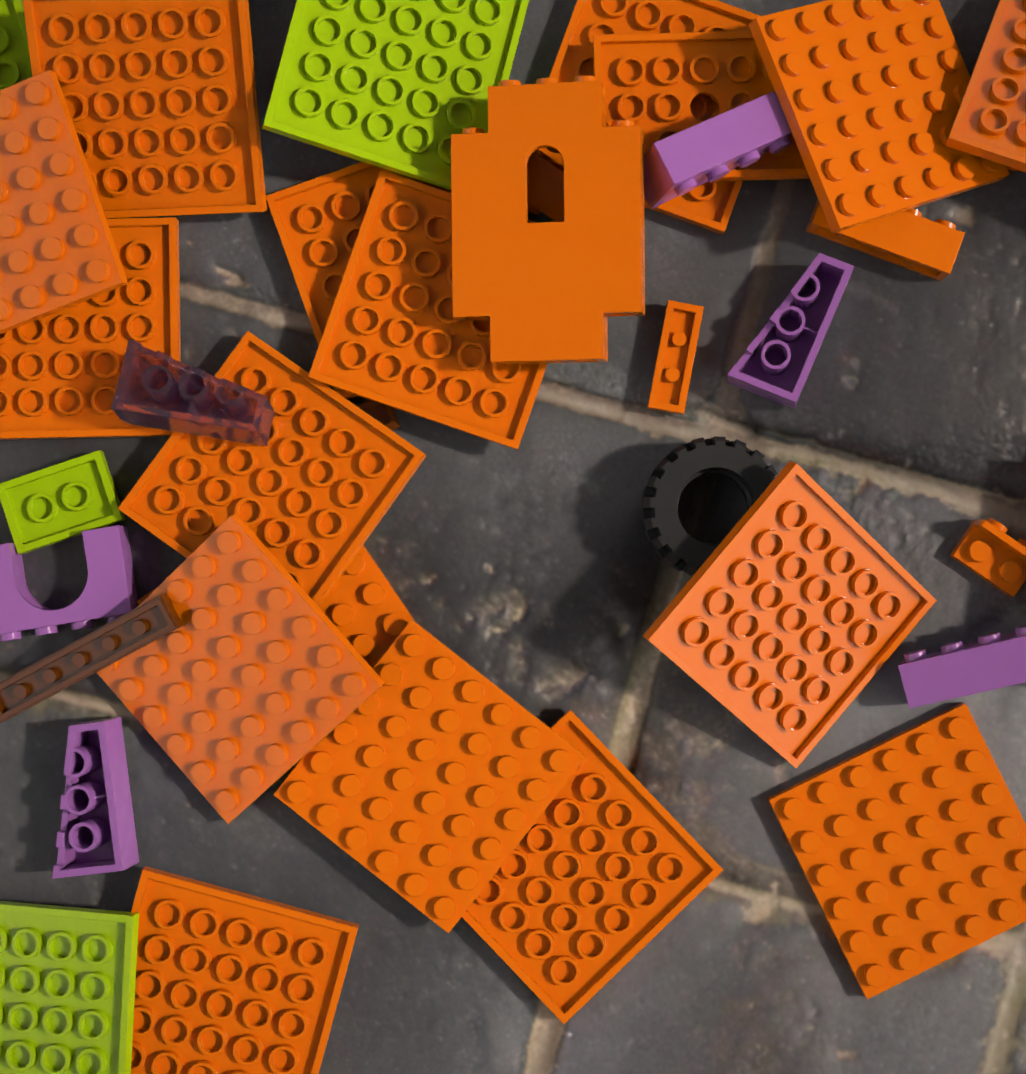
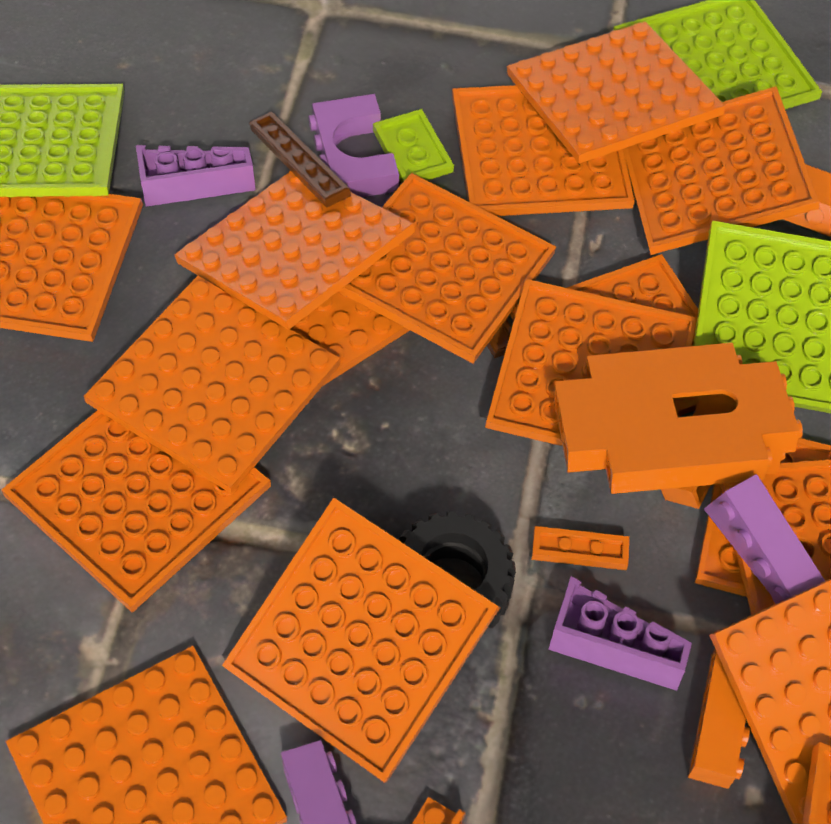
camera: 80 degrees right, 30 degrees down
wedge [111,339,275,446] -> none

